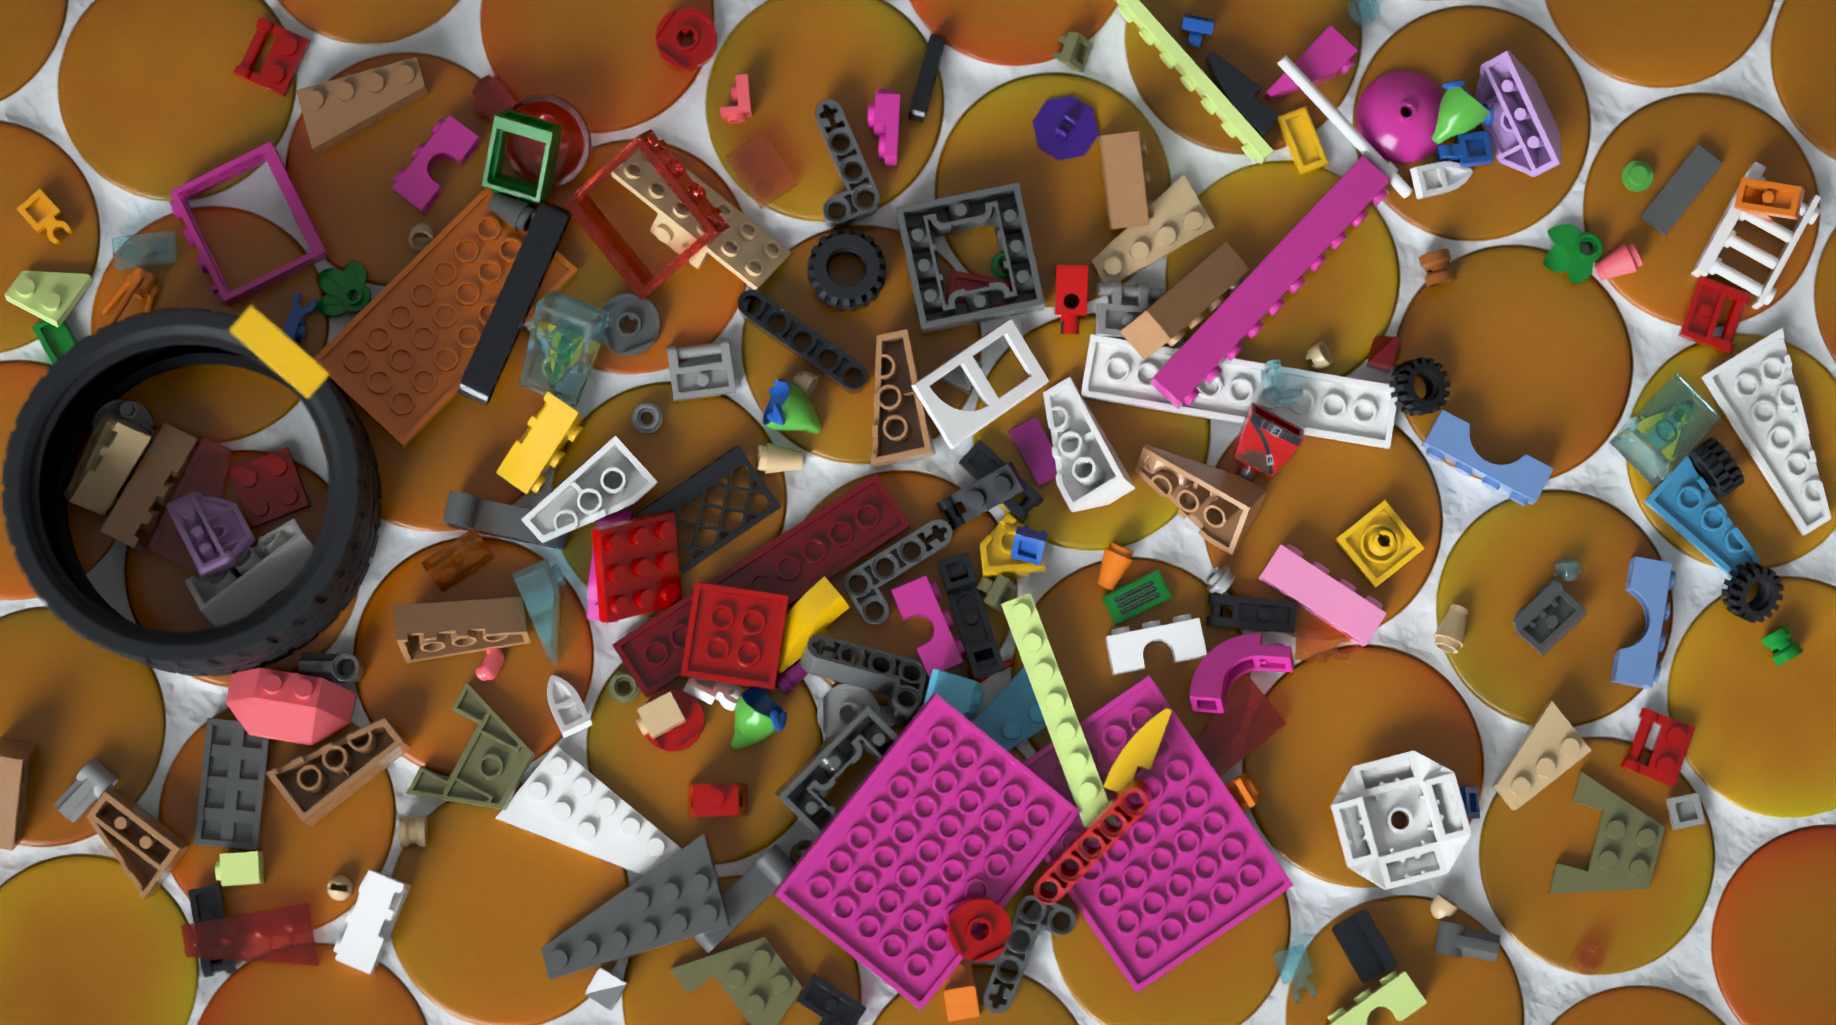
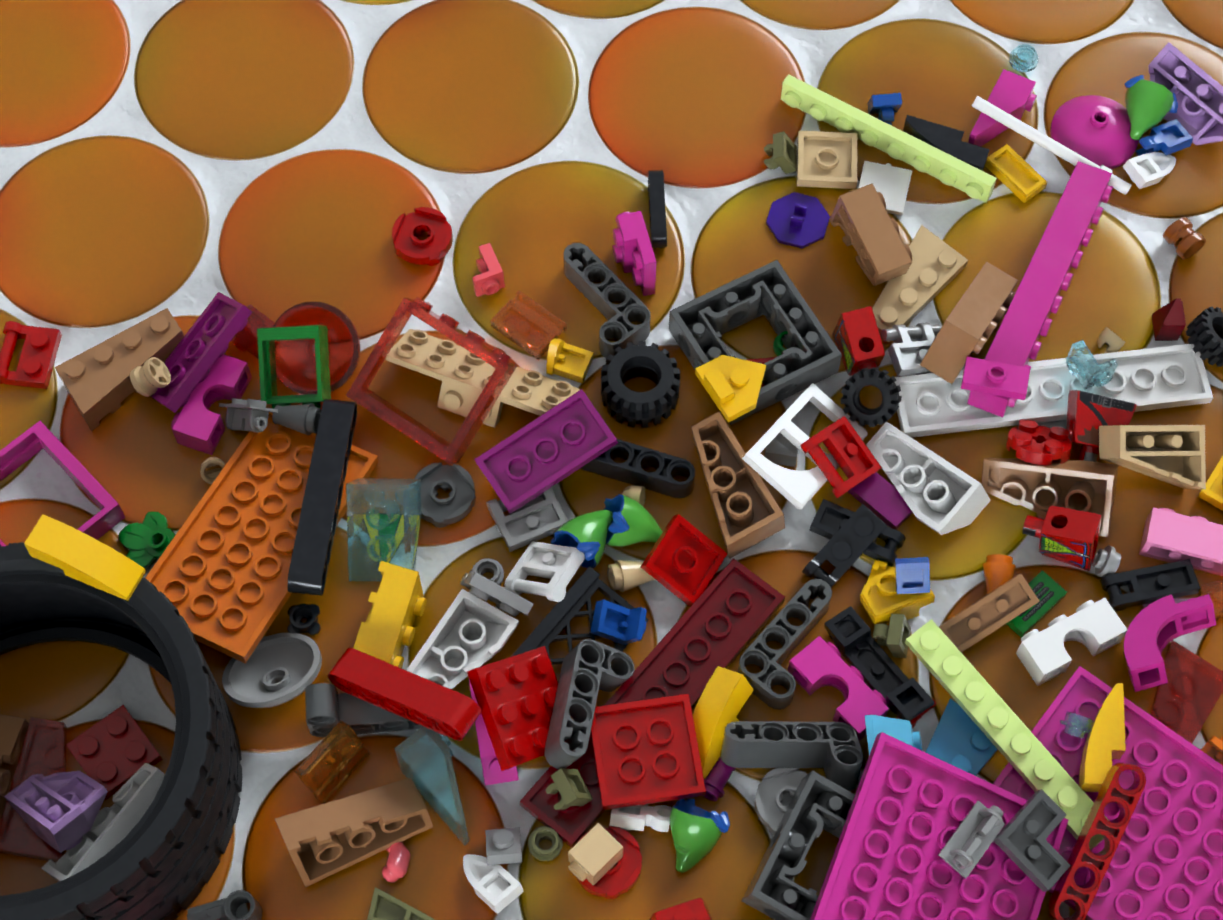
camera: 15 degrees left, 20 degrees down
none -> tan wheel [130,357,171,397]
none -> magenta plate [150,292,252,413]
none -> light grey hinge [219,398,278,433]
none -> light grey dish [222,633,322,708]
none -> black plate [287,604,321,635]
none -> red beam [327,648,482,741]
none -> light grey plate [460,571,534,617]
none -> magenta plate [474,389,618,514]
none -> light grey plate [485,827,522,866]
none -> white plate [504,541,585,602]
none -> dark grey beam [545,639,635,769]
none -> olive tile [545,768,593,810]
none -> yellow tile [546,338,594,384]
none -> bright green hat [550,510,613,568]
none -> blue bracket [590,599,647,645]
none -> red plate [641,514,728,607]
none -> yellow plate [695,355,766,423]
none -> tan plate [797,131,857,189]
none -> red plate [800,416,882,498]
none -> black tyre [841,367,901,427]
none -> white piece [858,161,912,216]
none -> medium nougat plate [938,573,1040,653]
none -> light grey hinge [938,800,1005,879]
none -> dark pink plate [961,356,1030,400]
none -> dark grey plate [994,789,1071,892]
none -> red plate [1006,419,1072,466]
none -> red torso [1022,506,1102,571]
none -> clear light blue plate [1060,711,1094,739]
none -> tan wedge [1099,425,1206,489]

